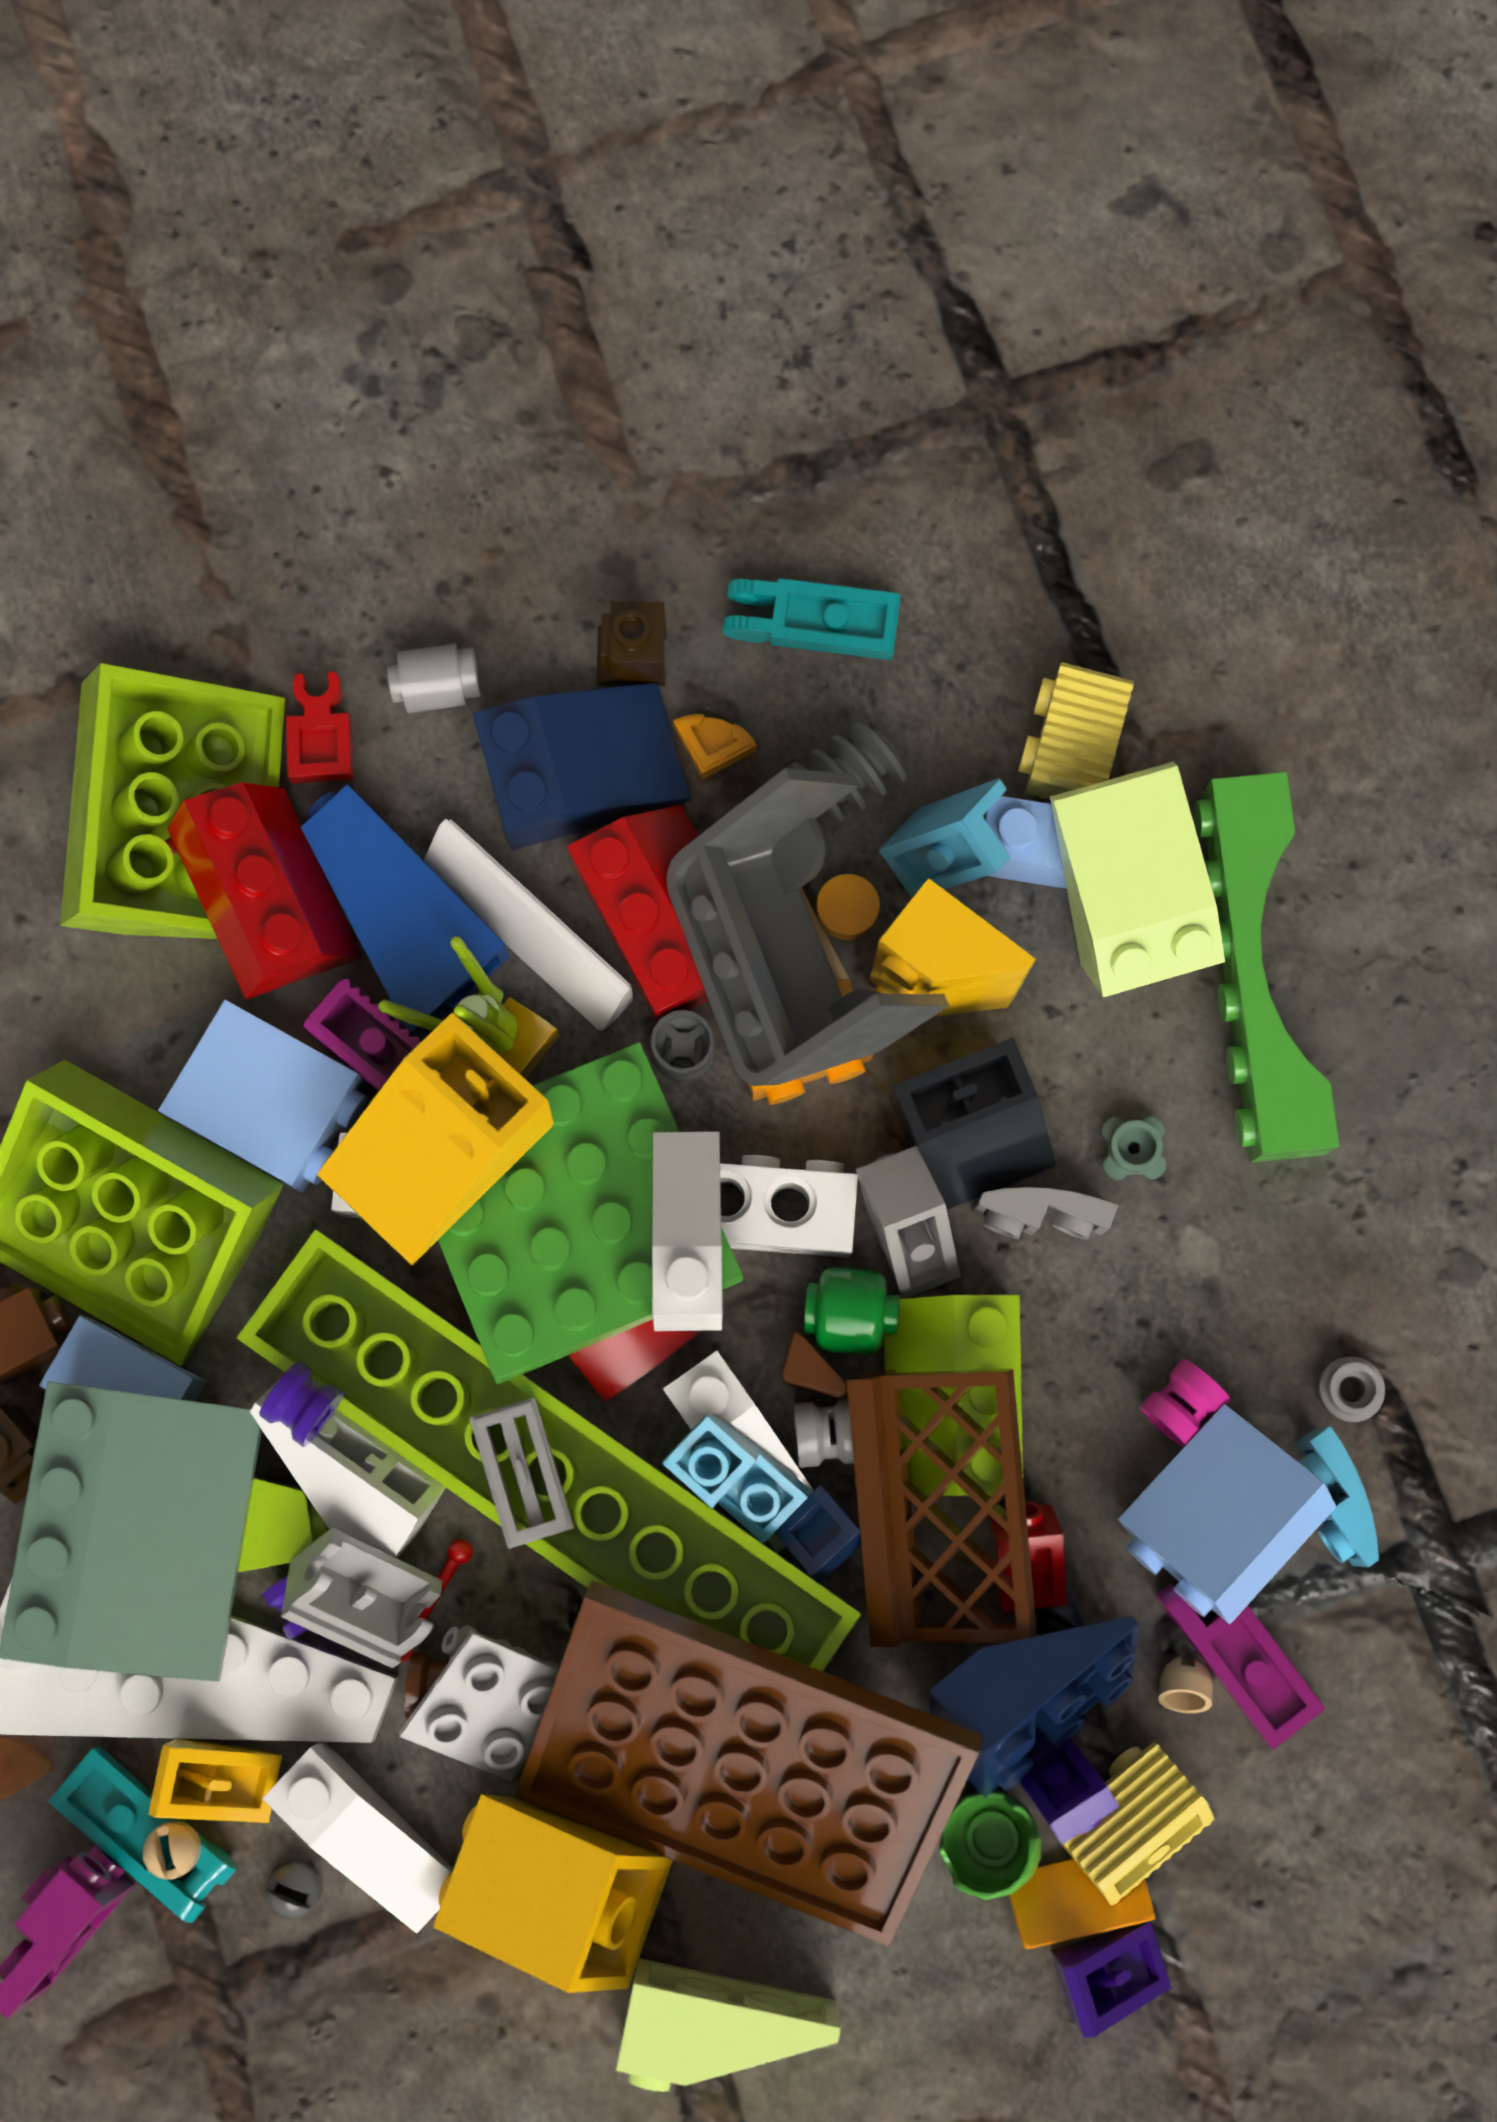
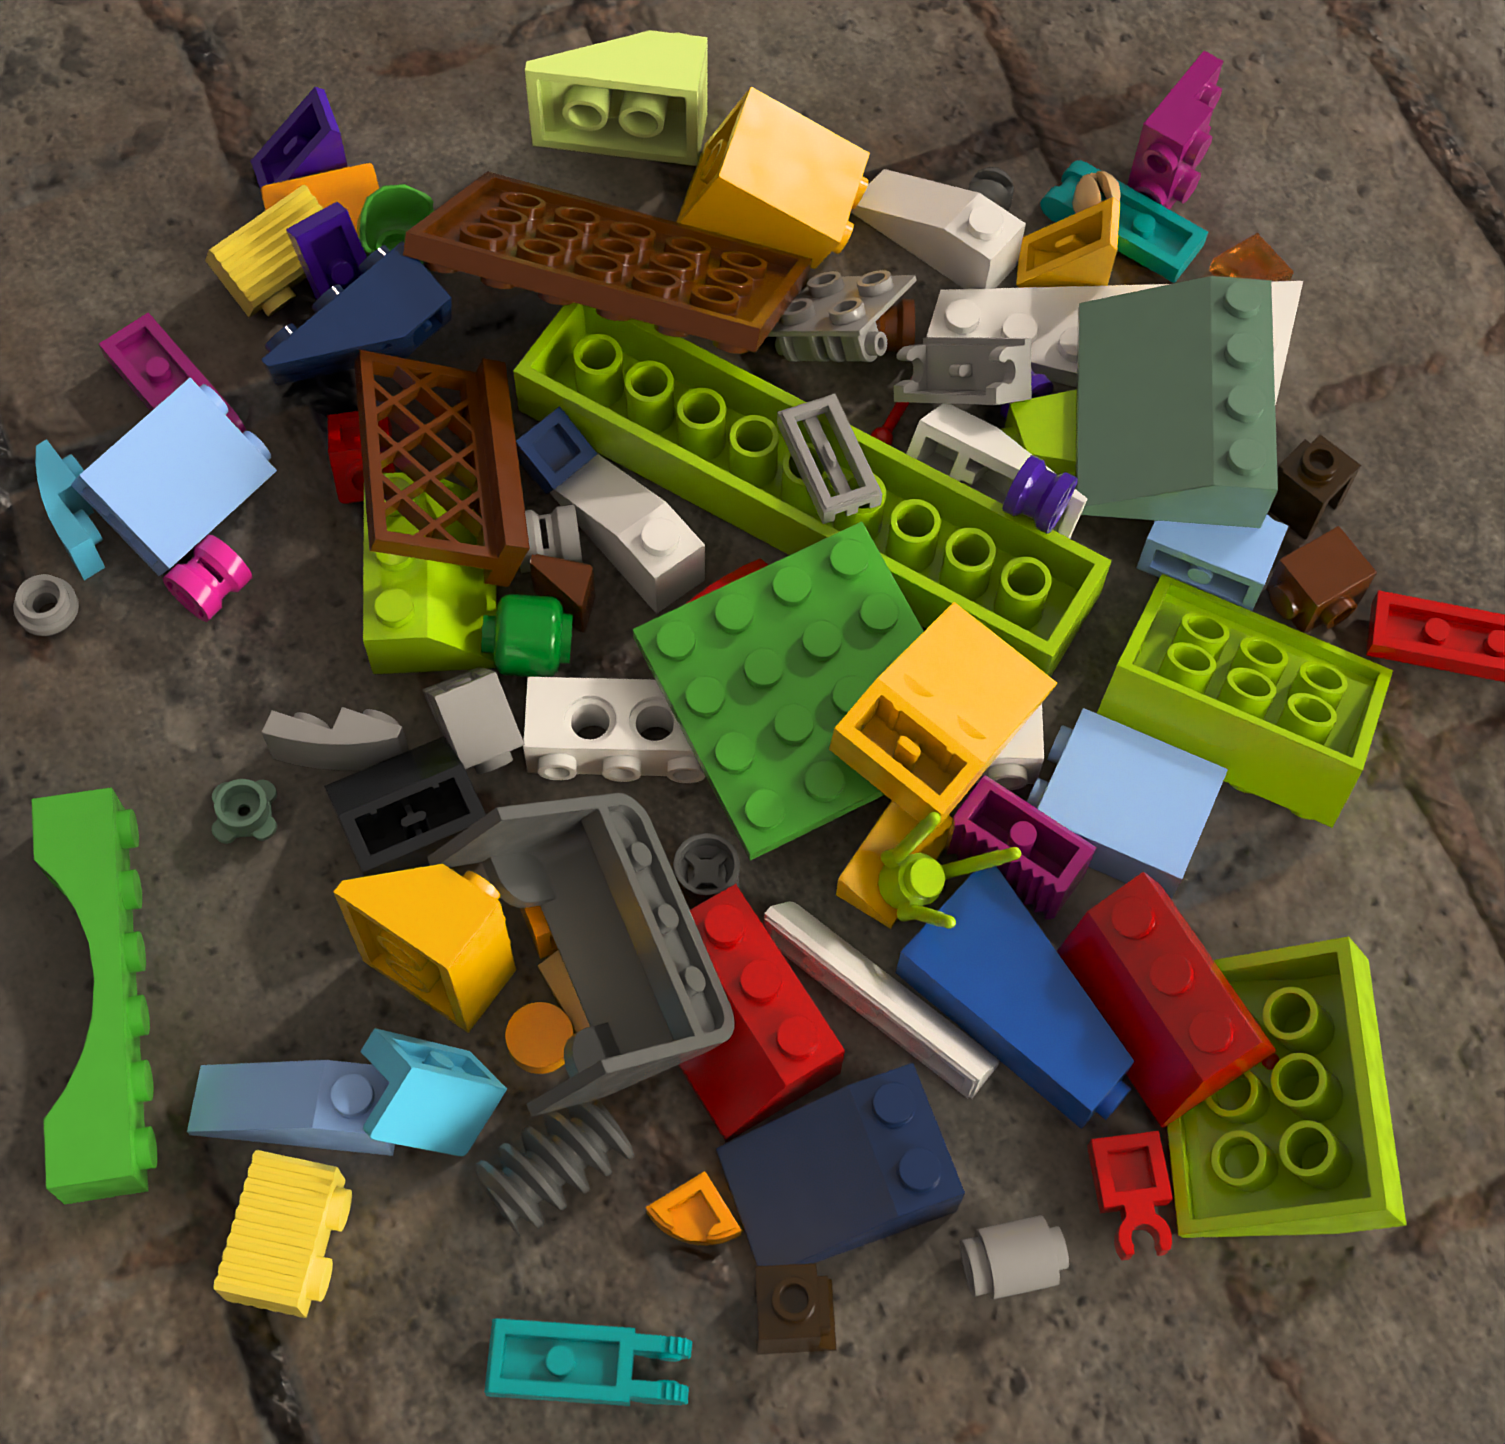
camera: 175 degrees right, 15 degrees down
white slope [652,1132,722,1331] -> none
medium azure slope [662,1413,809,1544] -> none
yellowish green slope [1050,761,1225,997] -> none
tan hinge [1158,1657,1213,1713] -> none

